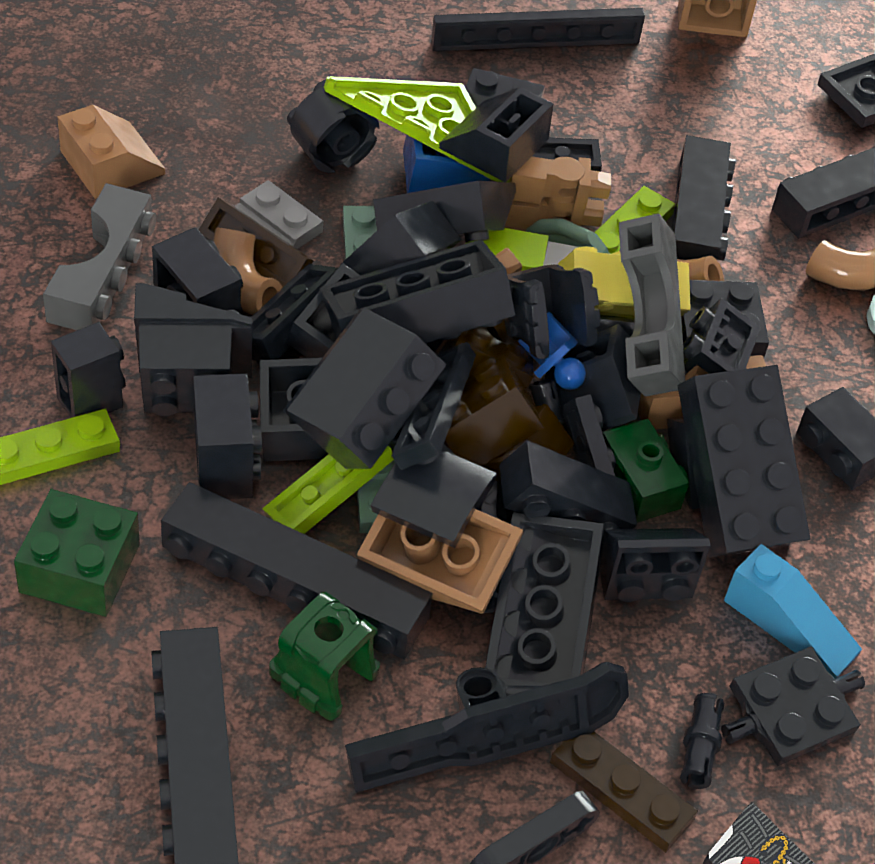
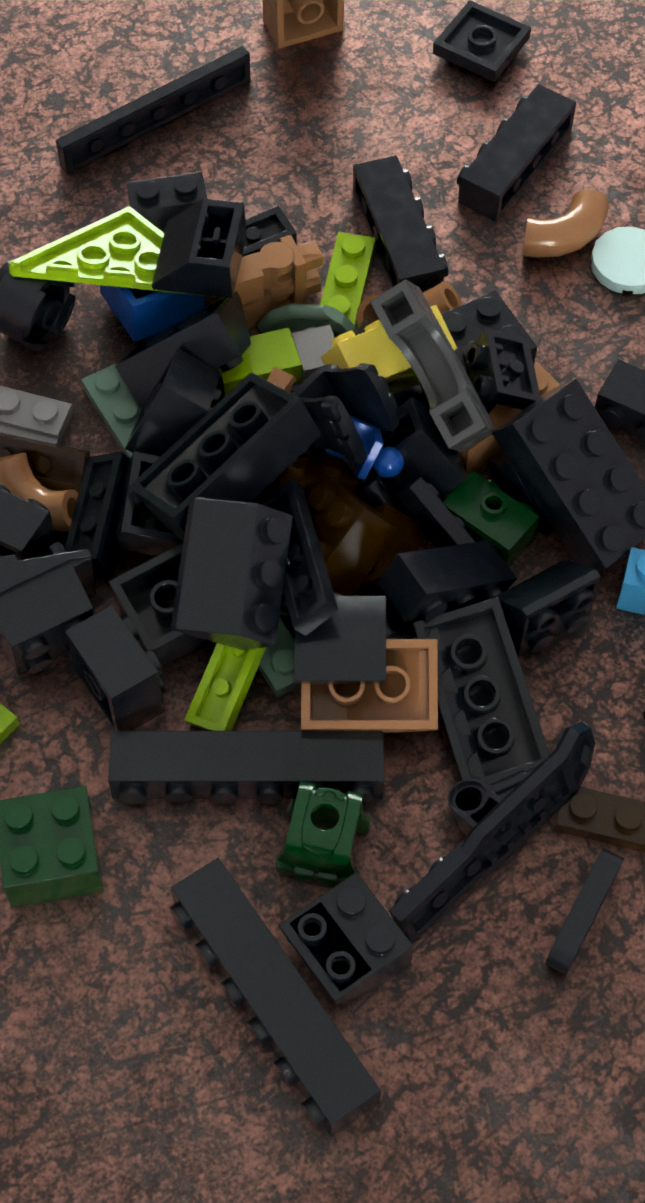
camera: 20 degrees left, 10 degrees up
none -> black slope [279,872,414,1004]

